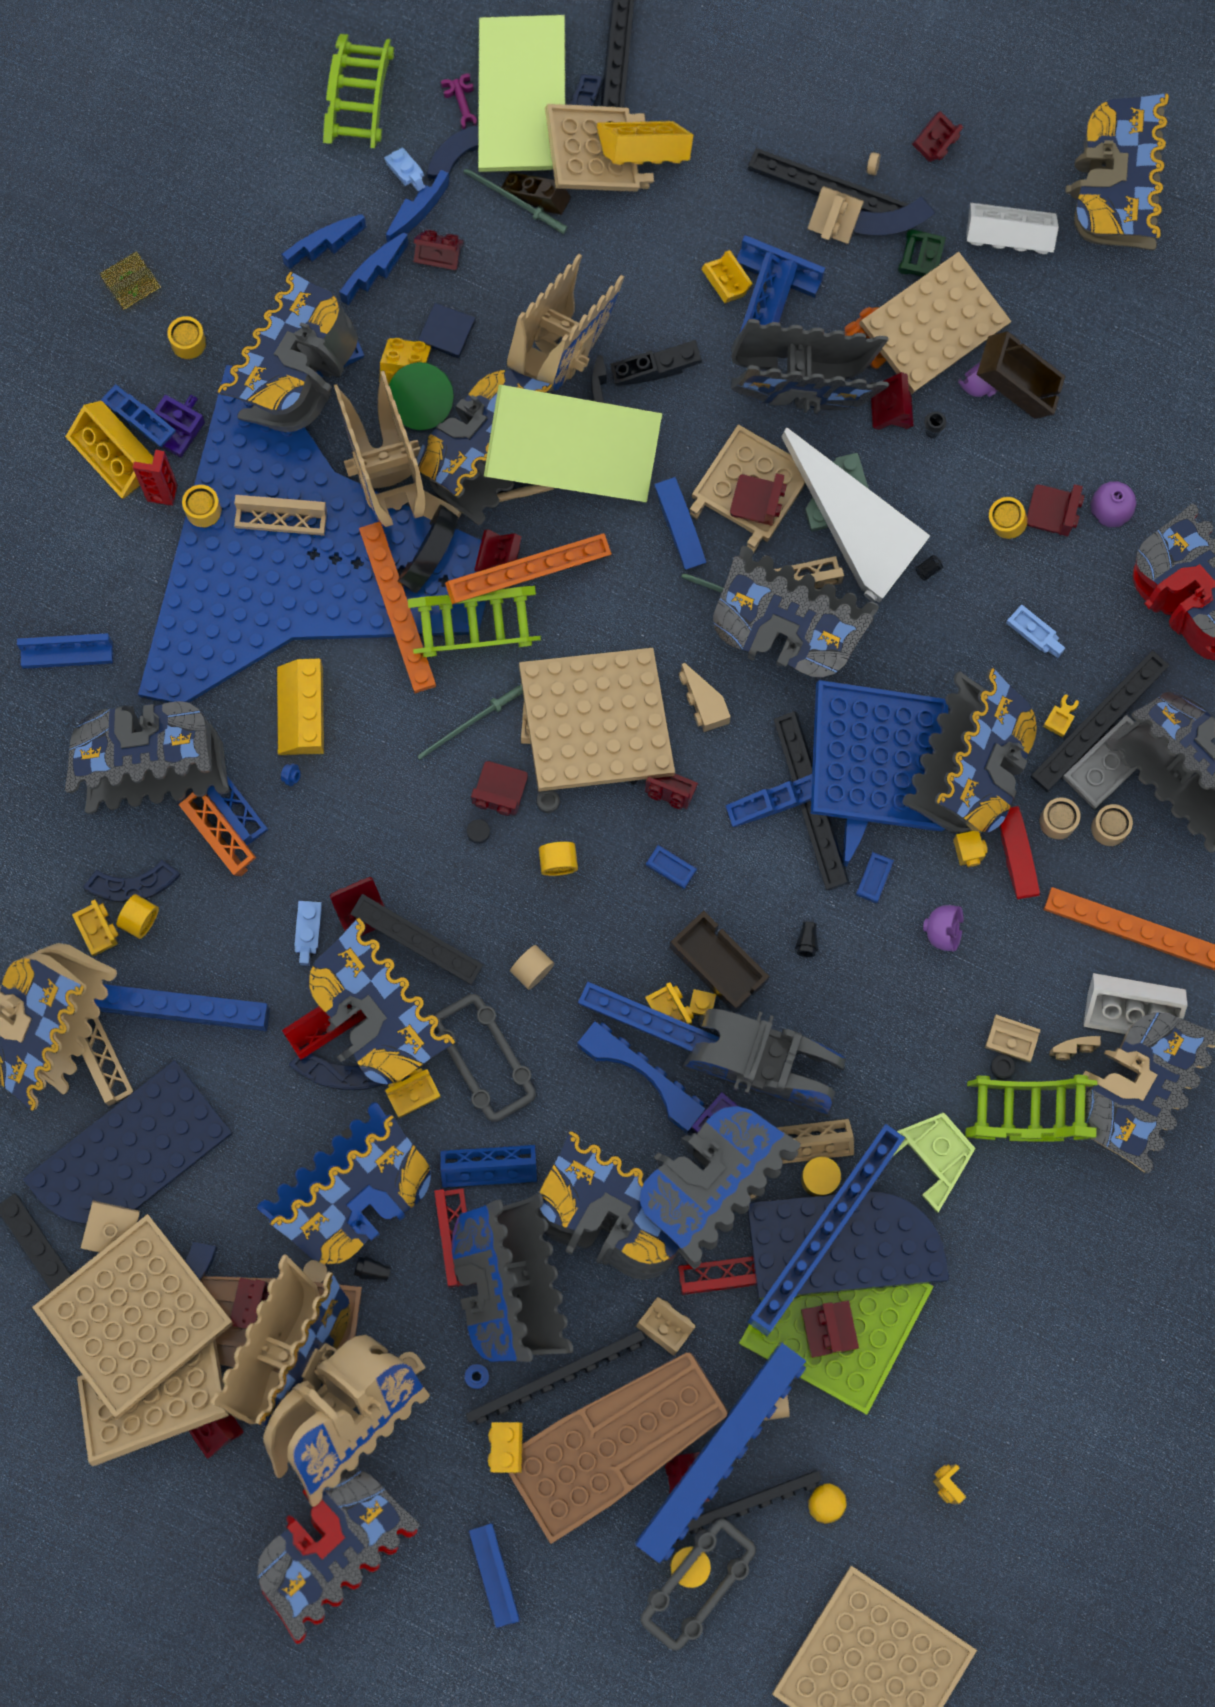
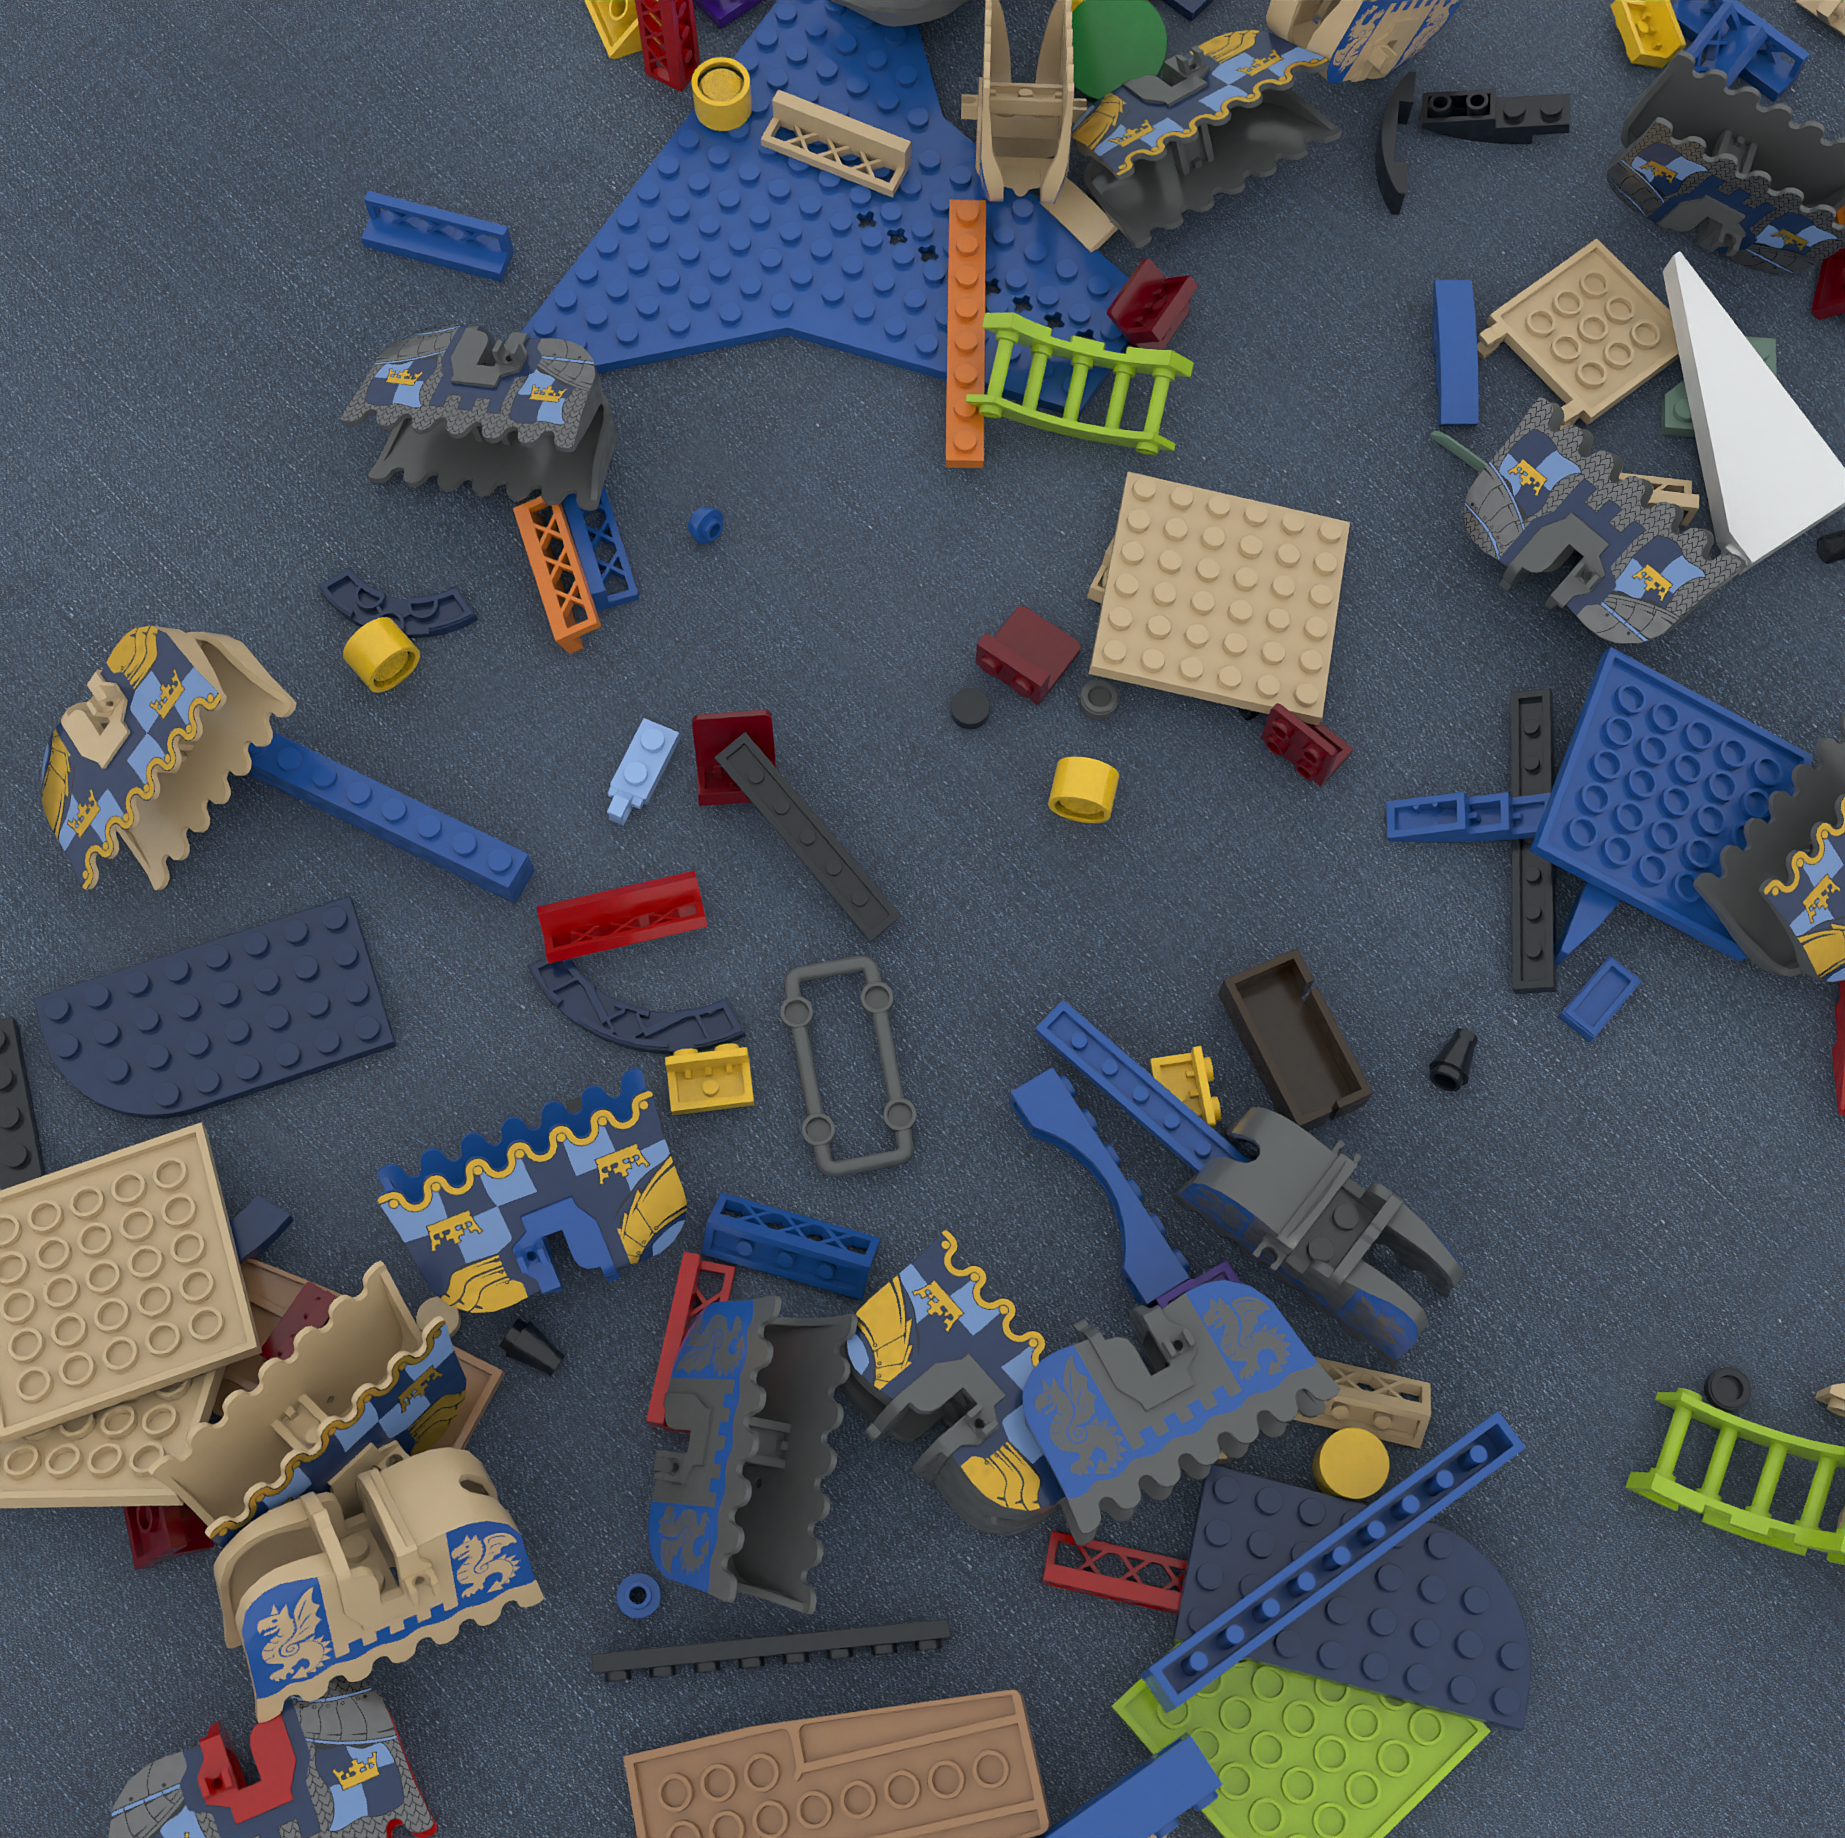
camera: 20 degrees right, 5 degrees down
yellow bracket [72,899,119,957] -> none
tan fence [79,1017,134,1106] -> none
tan plate [81,1201,140,1252] -> none
yellow slope [277,659,324,755] -> none
animal [309,918,455,1084] -> none
black slope [398,505,459,593] -> none
tan tile [399,1352,426,1375] -> none
sand green sword [418,684,523,760] -> none
orange plate [445,533,611,605] -> none
yellowish green tile [484,385,662,502] -> none
yellow bracket [488,1422,522,1473] -> none
tan piece [497,485,554,502] -> none
tan piece [510,945,554,990] -> none
tan bracket [636,1297,696,1356] -> none
blue tile [646,845,697,889] -> none
tan slope [679,663,731,732] -> none
yellow plate [689,989,716,1016] -> none
dark red bracket [730,473,787,526] -> none
dark red bracket [801,1300,859,1358] -> none
yellowish green wing [892,1113,976,1213] -> none
medium lavender cylinder [923,905,963,952] -> none
yellow brick [953,831,987,867] -> none
tan plate [985,1015,1041,1063] -> none

